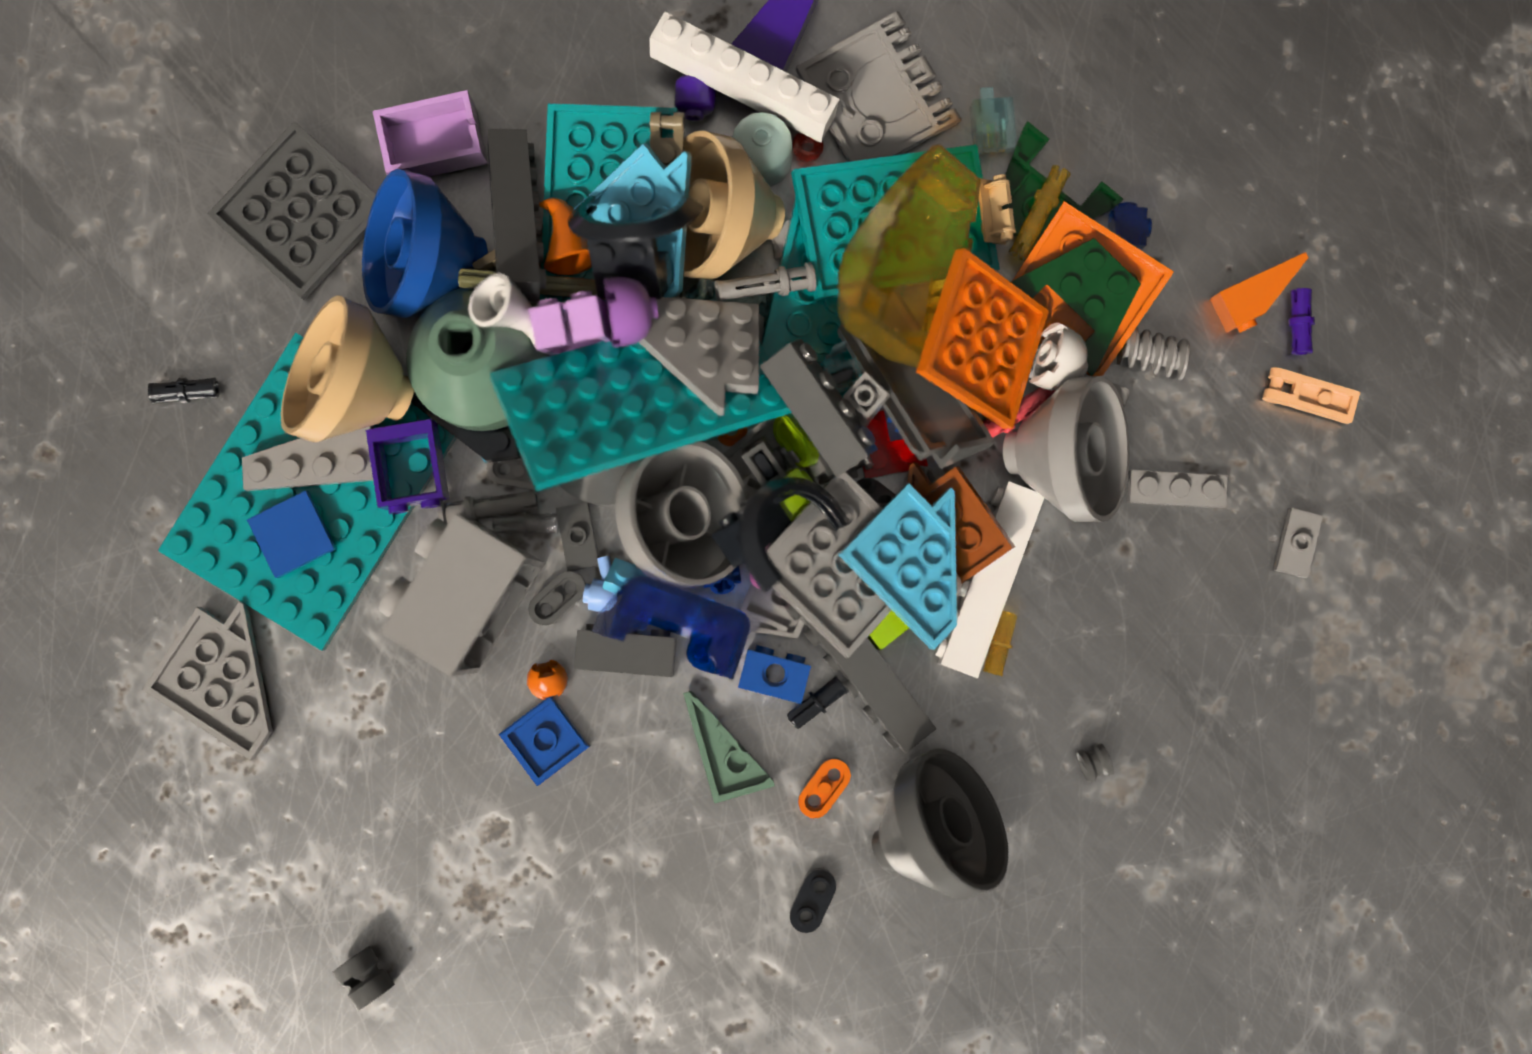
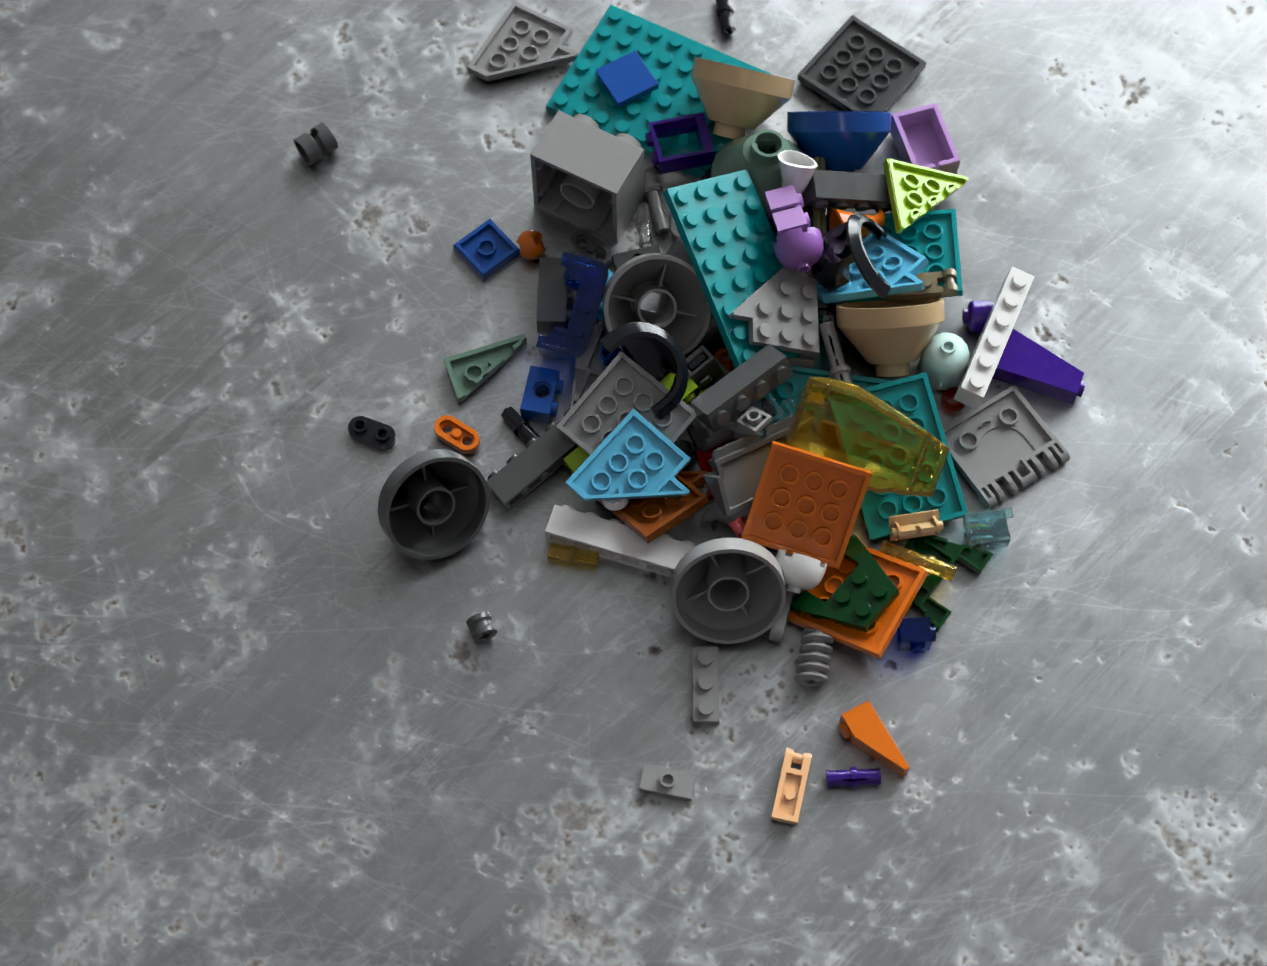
camera: 90 degrees right, 20 degrees down
light grey wing [242,425,374,491] -> none
none -> lime tile [883,158,968,234]

